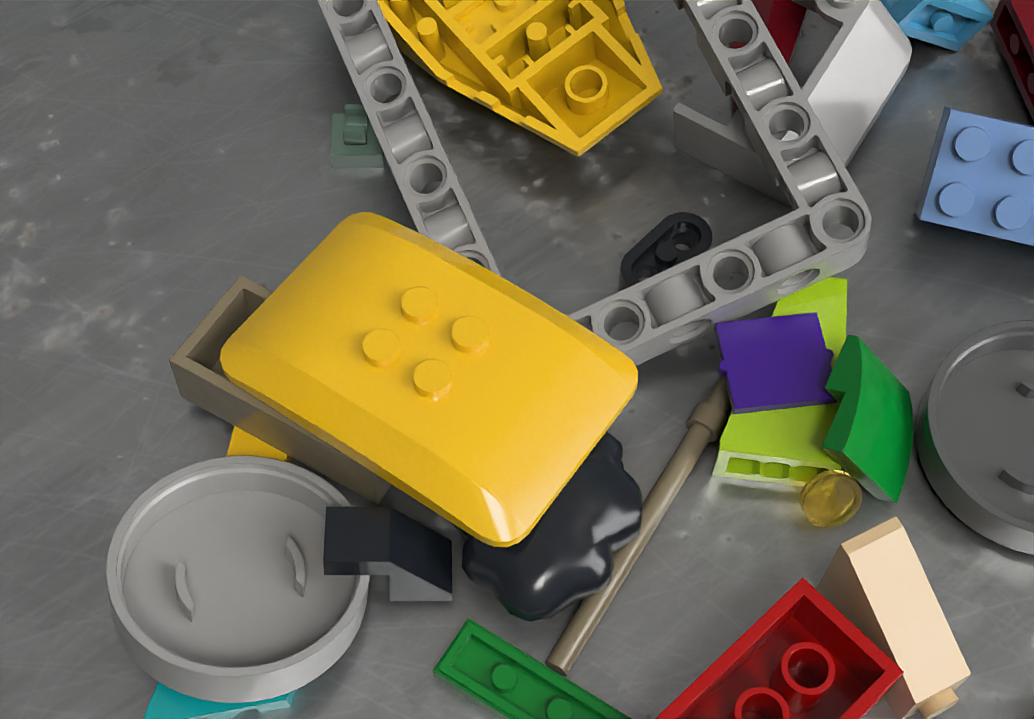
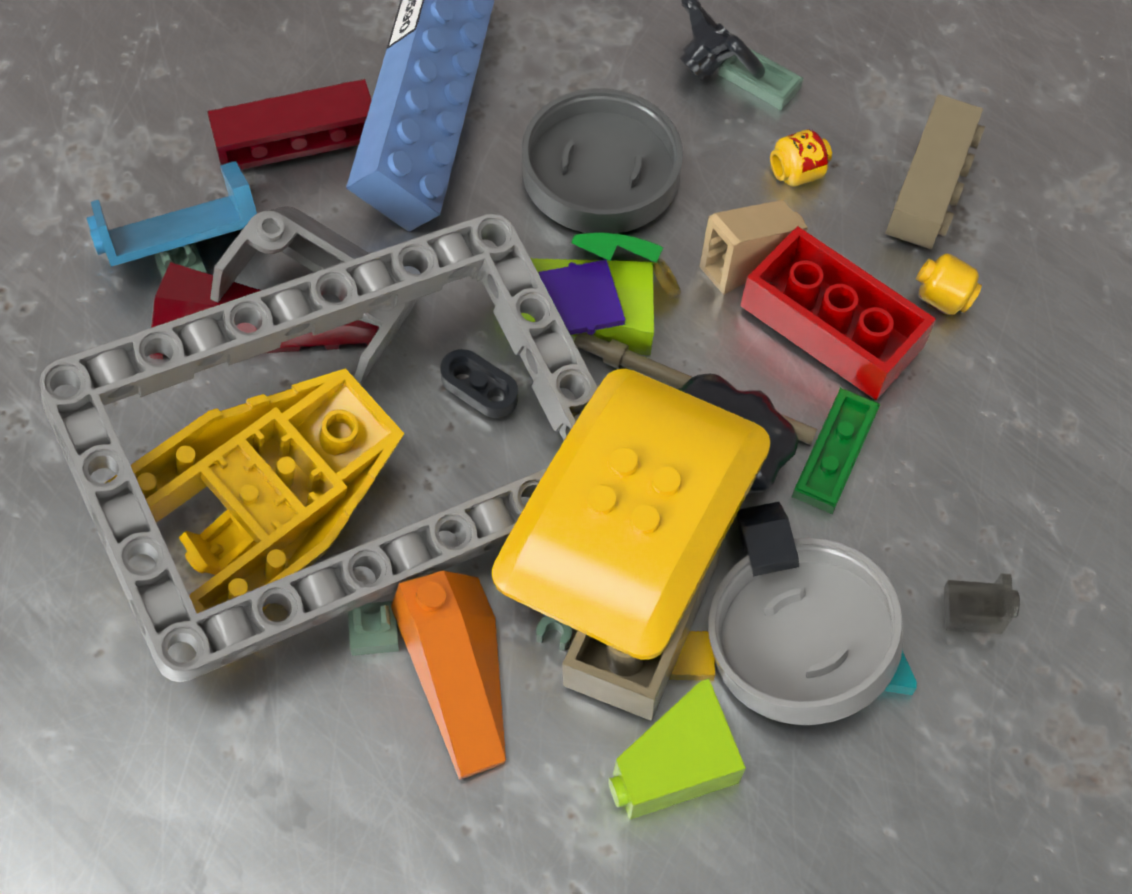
camera: 100 degrees left, 0 degrees up
none -> orange wedge [391,570,506,780]
none -> lime slope [608,679,746,820]

